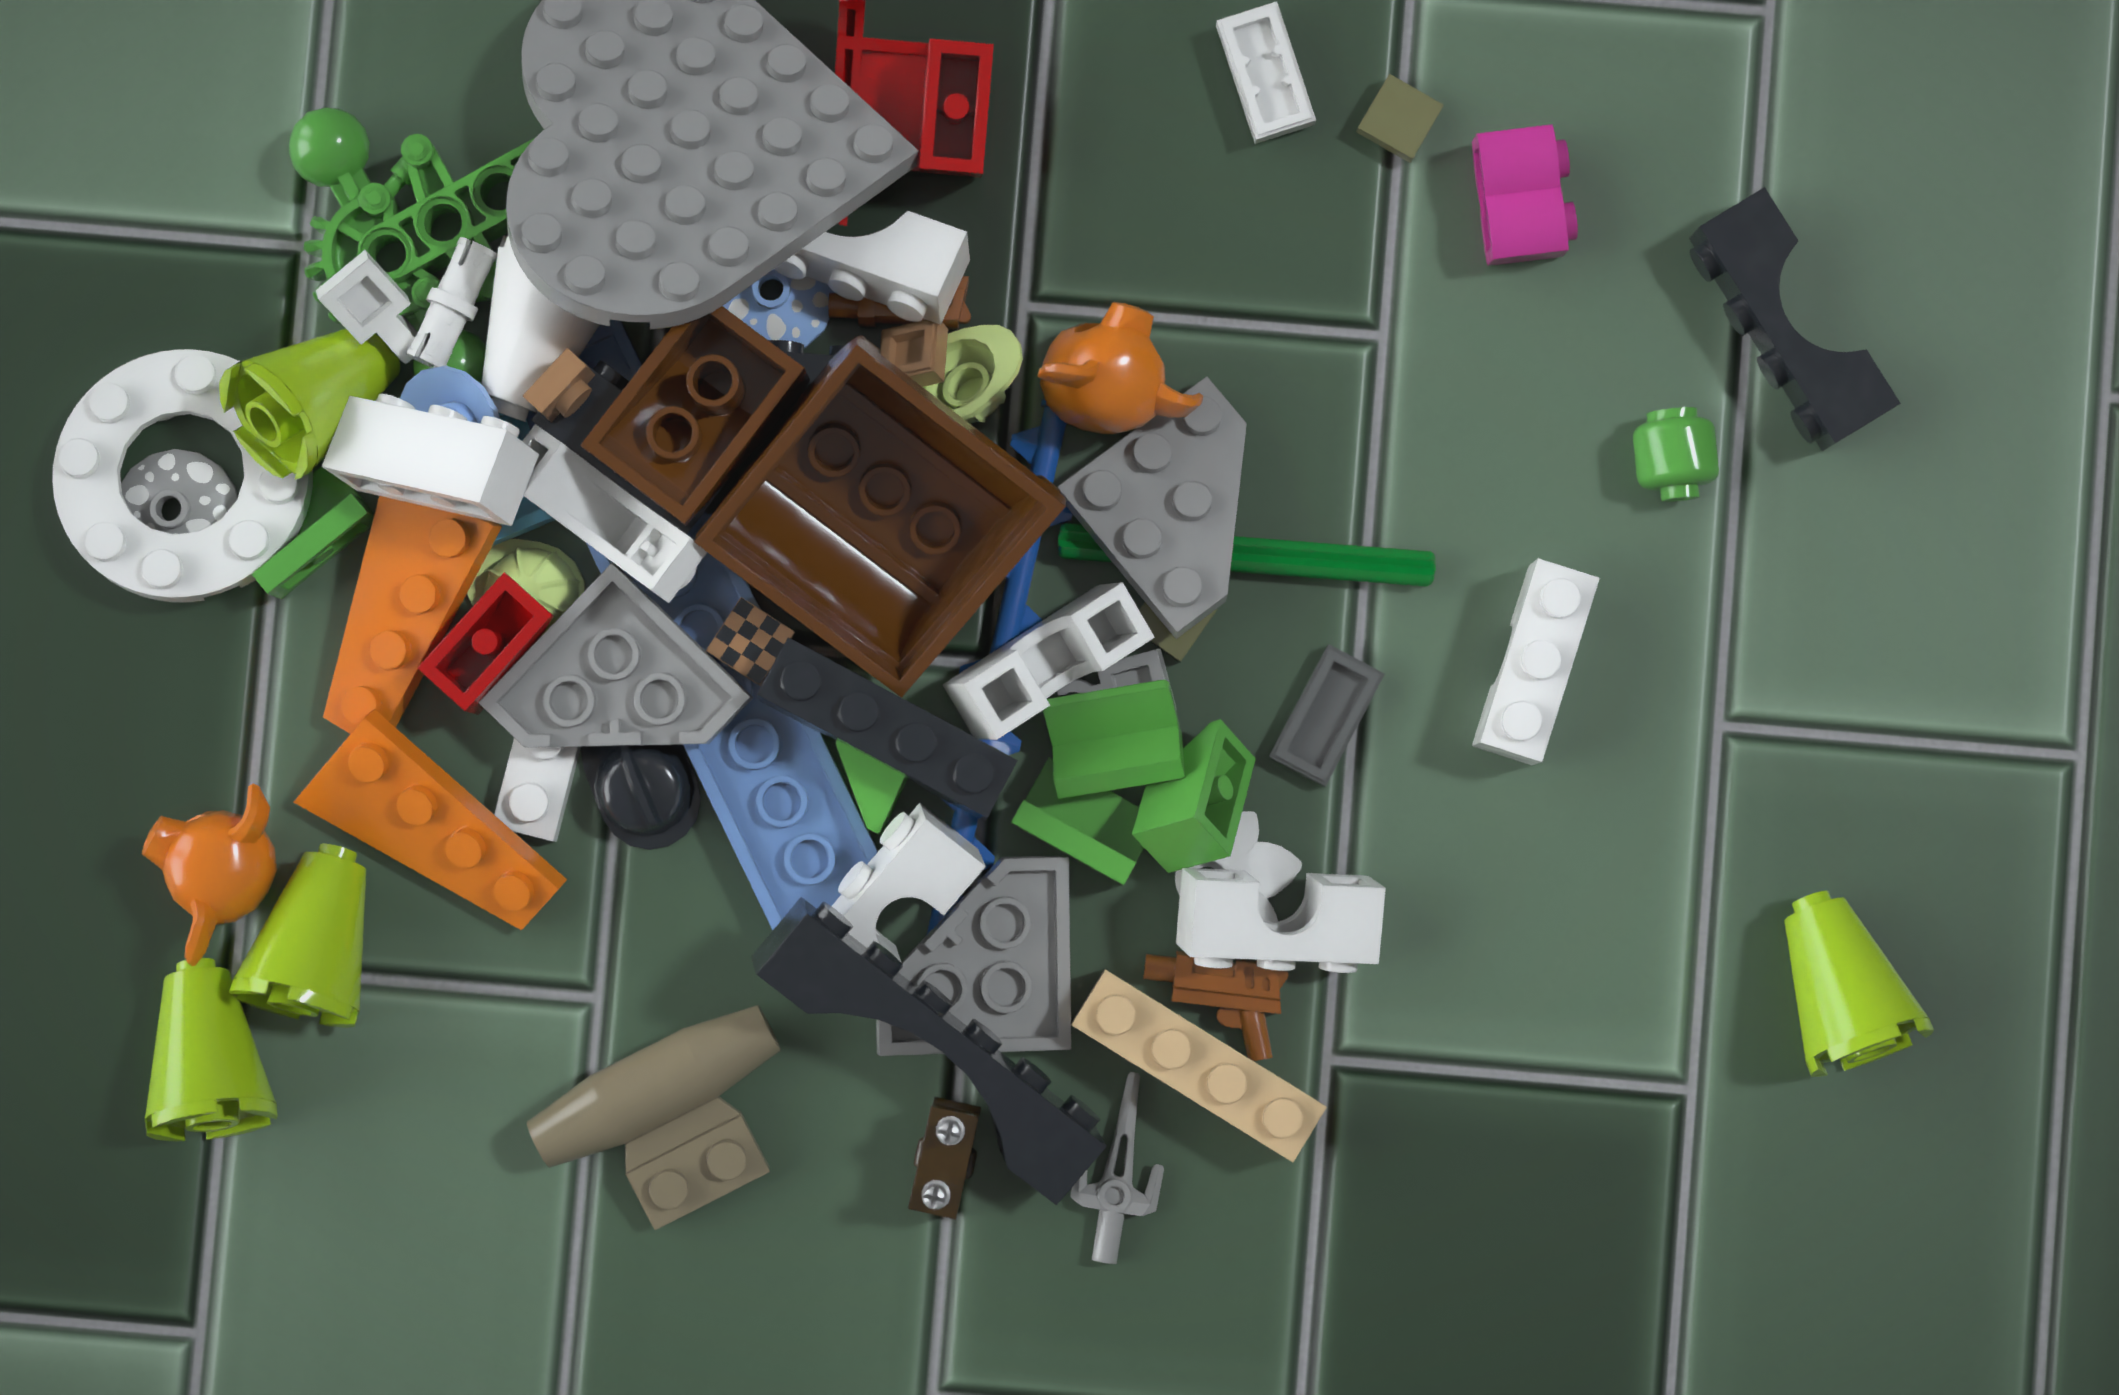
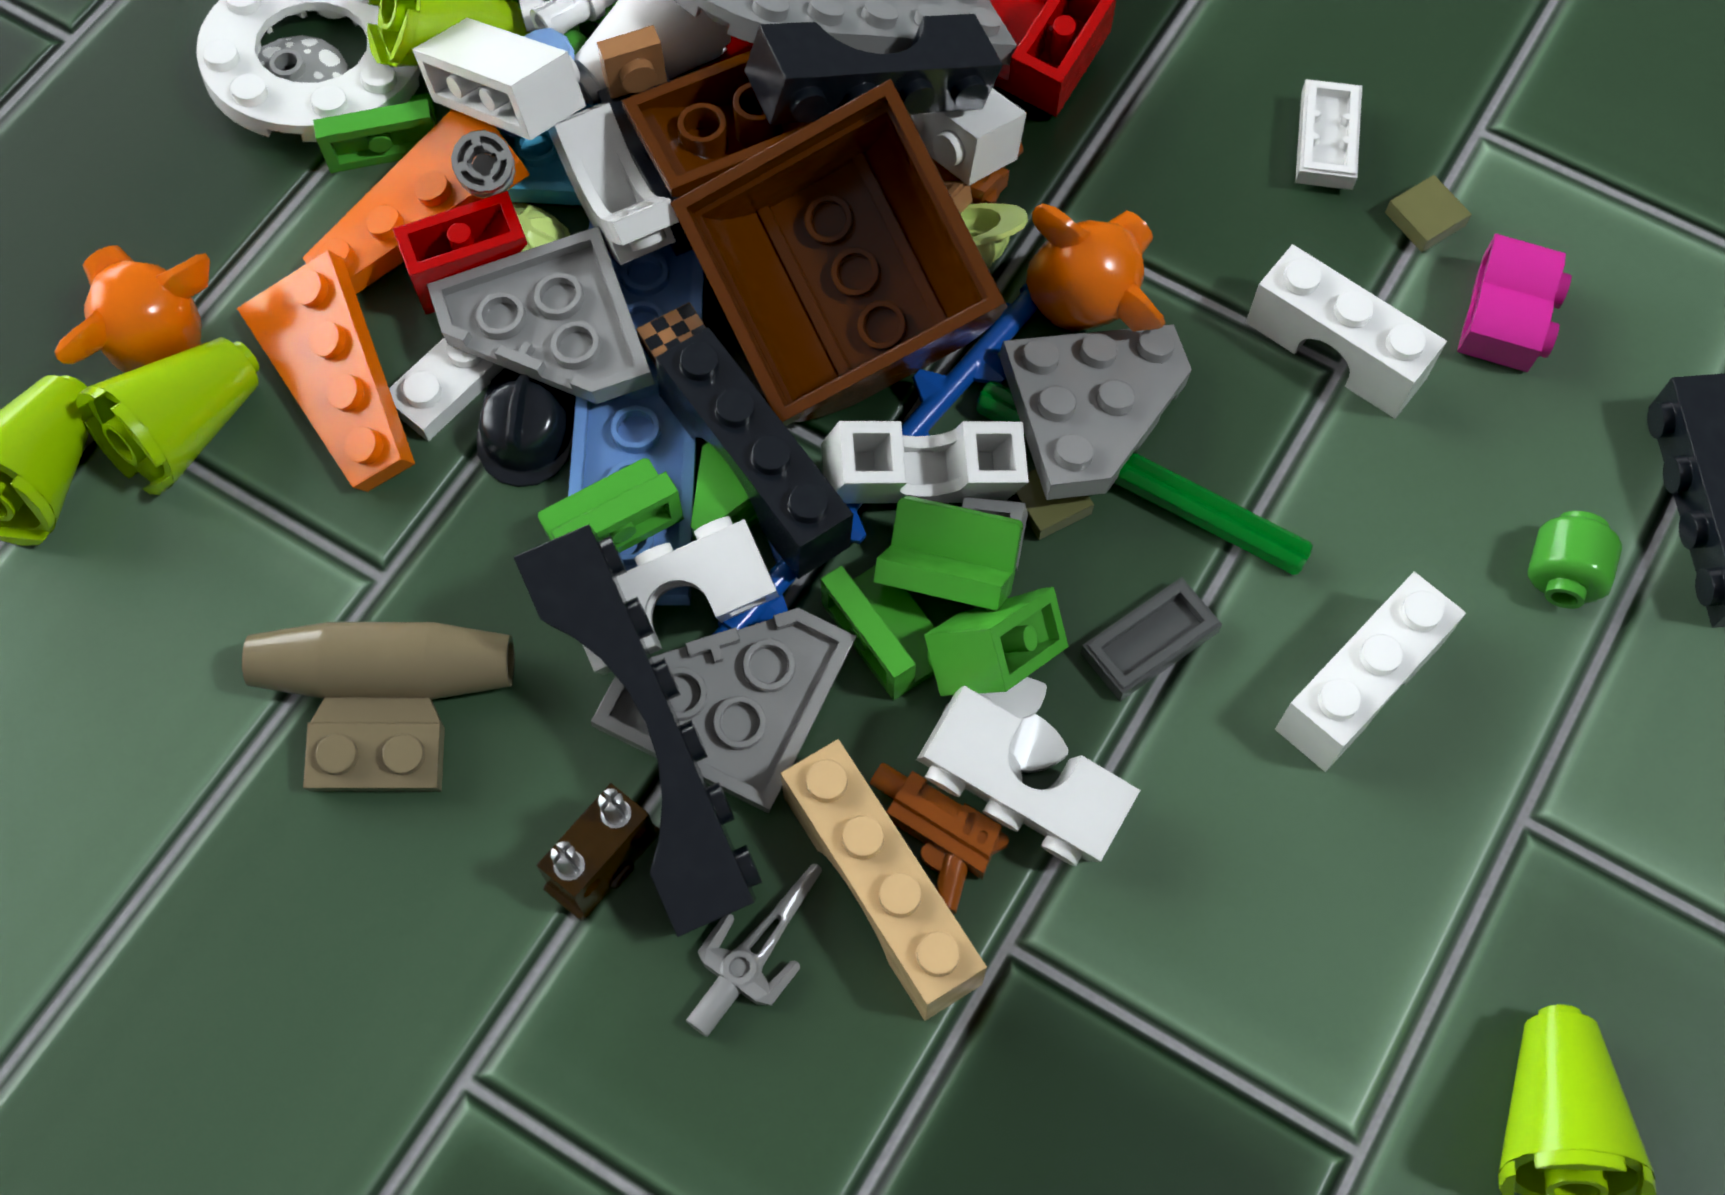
camera: 25 degrees right, 20 degrees down
none -> light grey wheel [451,130,516,198]
none -> bright green panel [538,458,684,553]
none -> black arch [745,14,1003,125]
none -> white arch [1245,244,1447,419]

